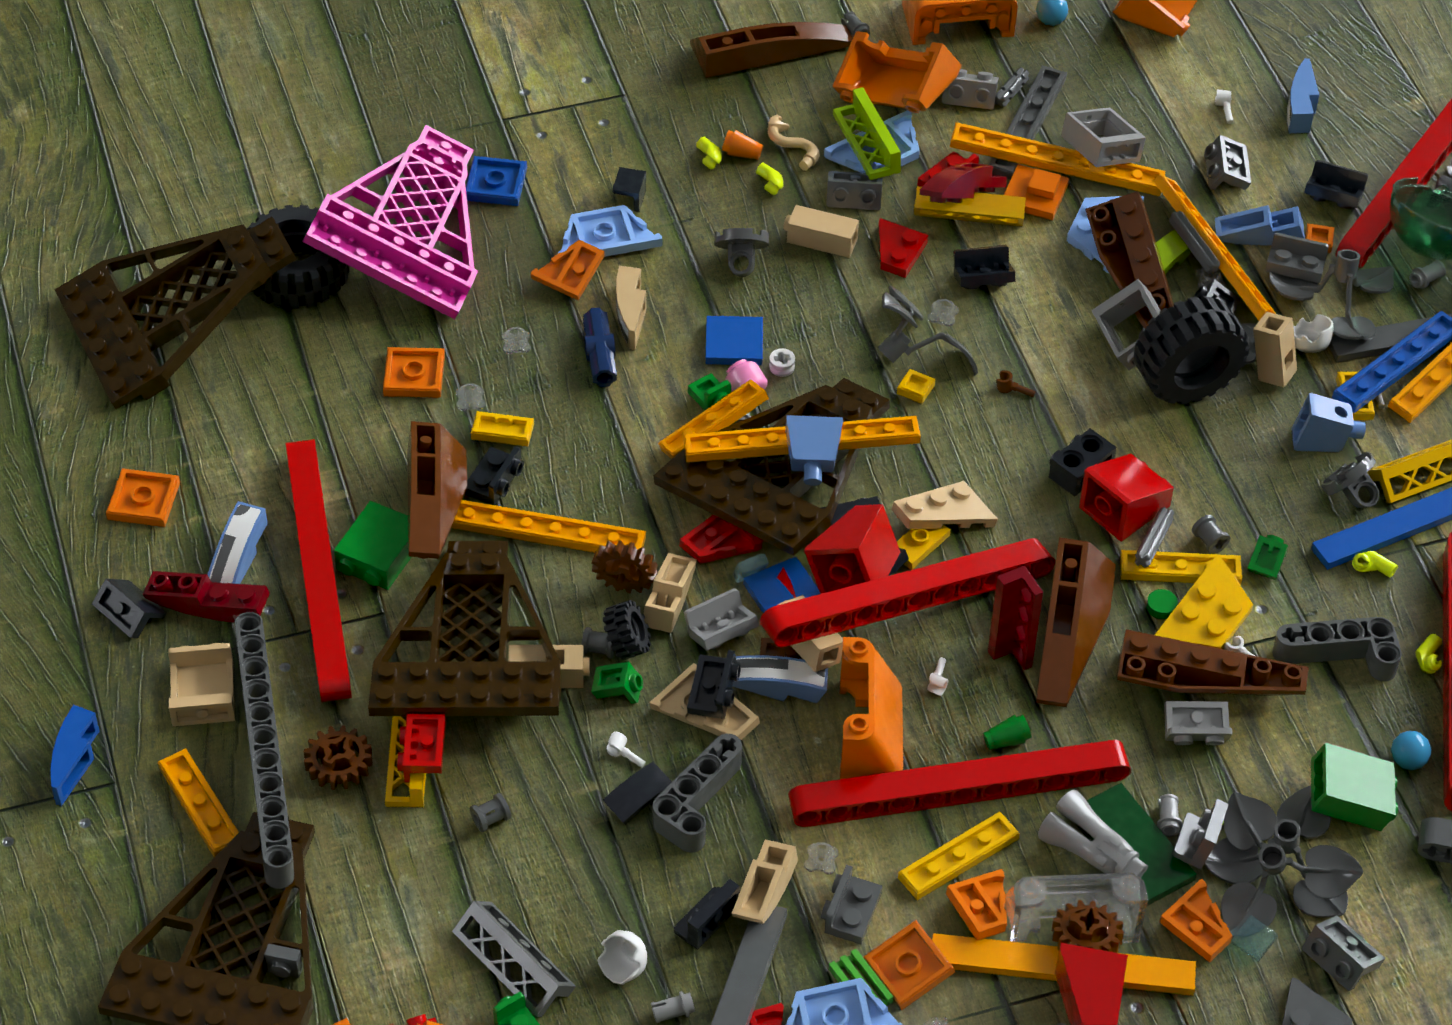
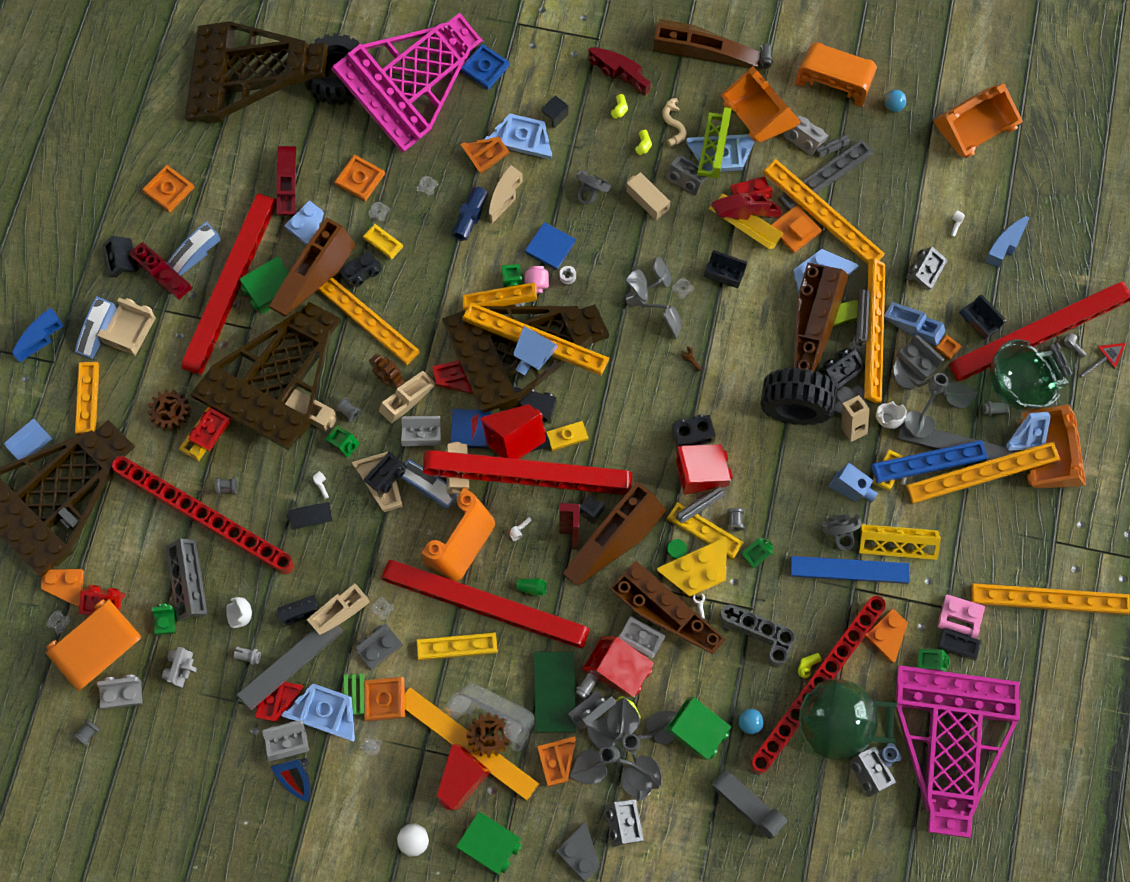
camera: 30 degrees right, 20 degrees up
dark grey beam [235,612,294,888] -> none
black tyre [603,600,651,660] -> none
dark grey beam [653,734,742,853] -> none
orange cone [722,130,763,160] -> none
clear light blue tile [732,553,769,583] -> none
red wing [878,218,929,278] -> none
tan wing [891,481,998,529] -> none
yellow tile [897,369,935,404] -> none
orange wing [946,869,1007,940] -> none
light grey piece [1038,790,1148,886] -> none
light grey window [1061,107,1146,167] -> none
light grey window [1091,279,1160,370] -> none
clear light blue tile [1231,915,1278,962] -> none
neon yellow arm [1352,551,1398,578] -> none
none -> medium blue panel [4,419,52,460]
none -> slope [75,296,117,359]
none -> red beam [112,456,294,574]
none -> dark red slope [276,146,296,216]
none -> light blue wing [284,200,324,245]
none -> slope [582,636,654,697]
none -> dark red slope [588,47,651,96]

